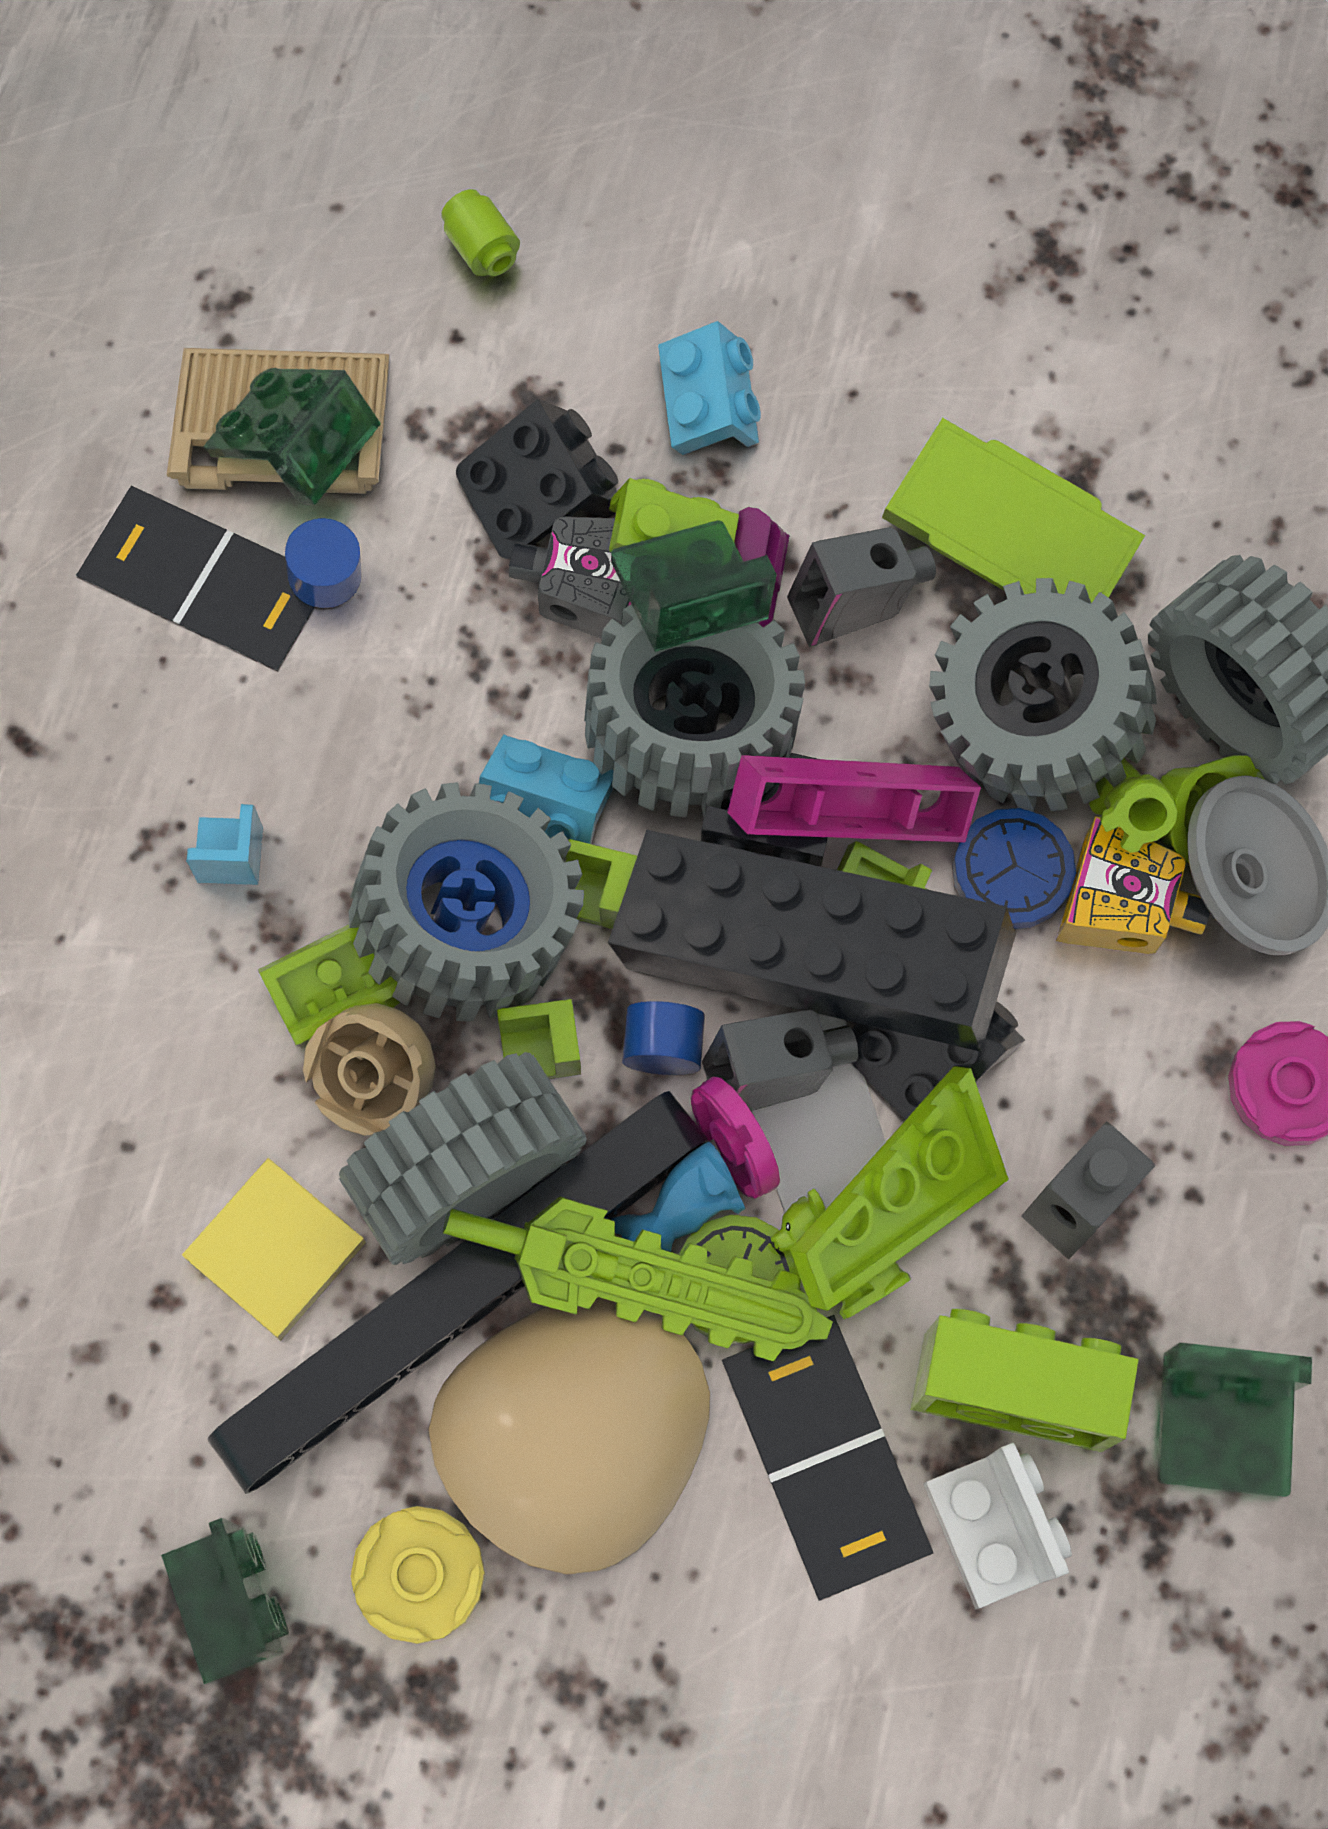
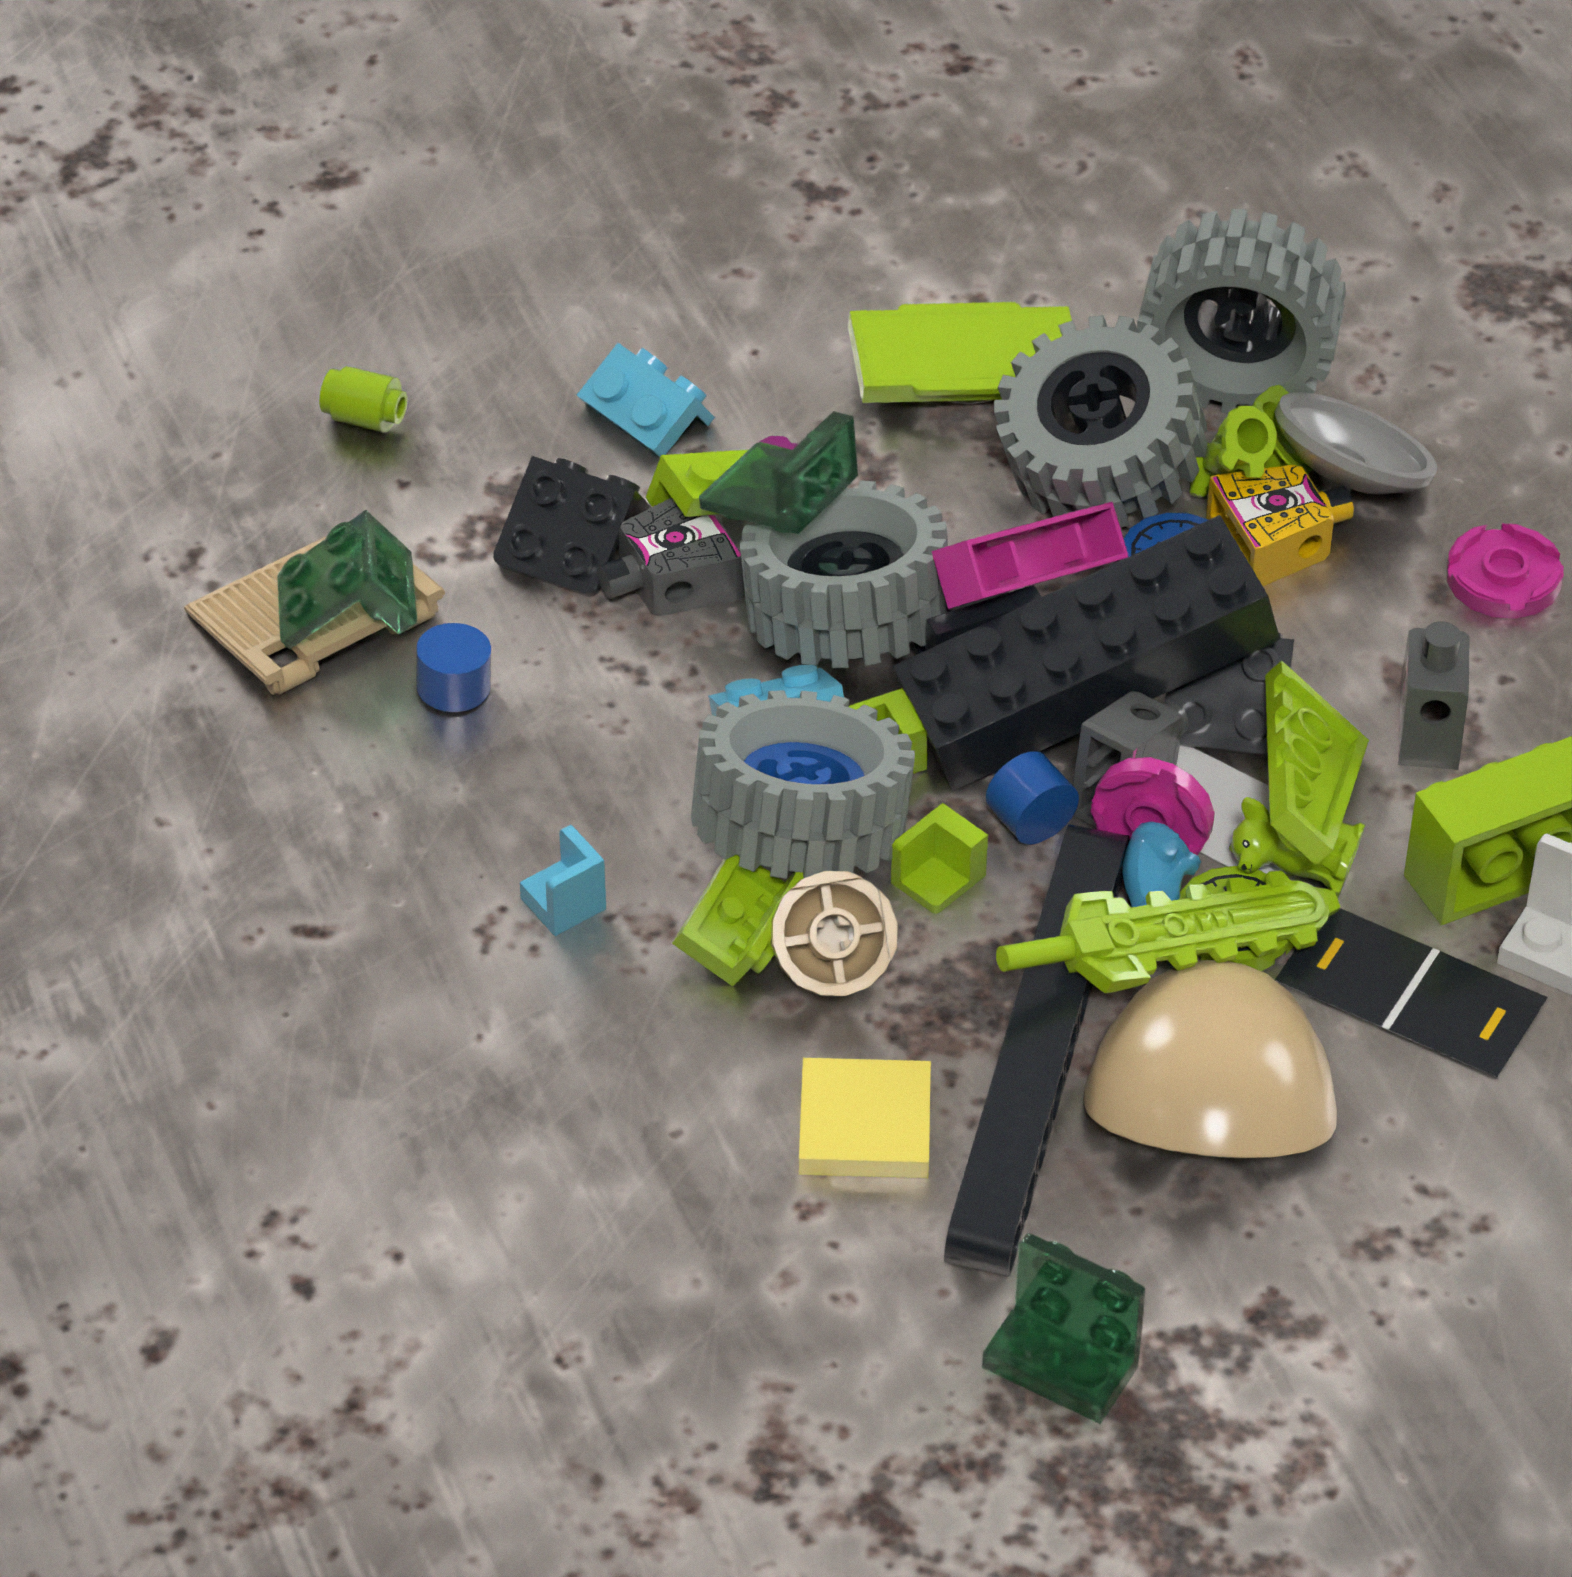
camera: 35 degrees left, 25 degrees down
black sticker [76,485,314,670] -> none
light grey wheel [339,1052,587,1265] -> none
light yellow tile [350,1506,485,1644] -> none
dark grey torso [787,527,936,647] -> none

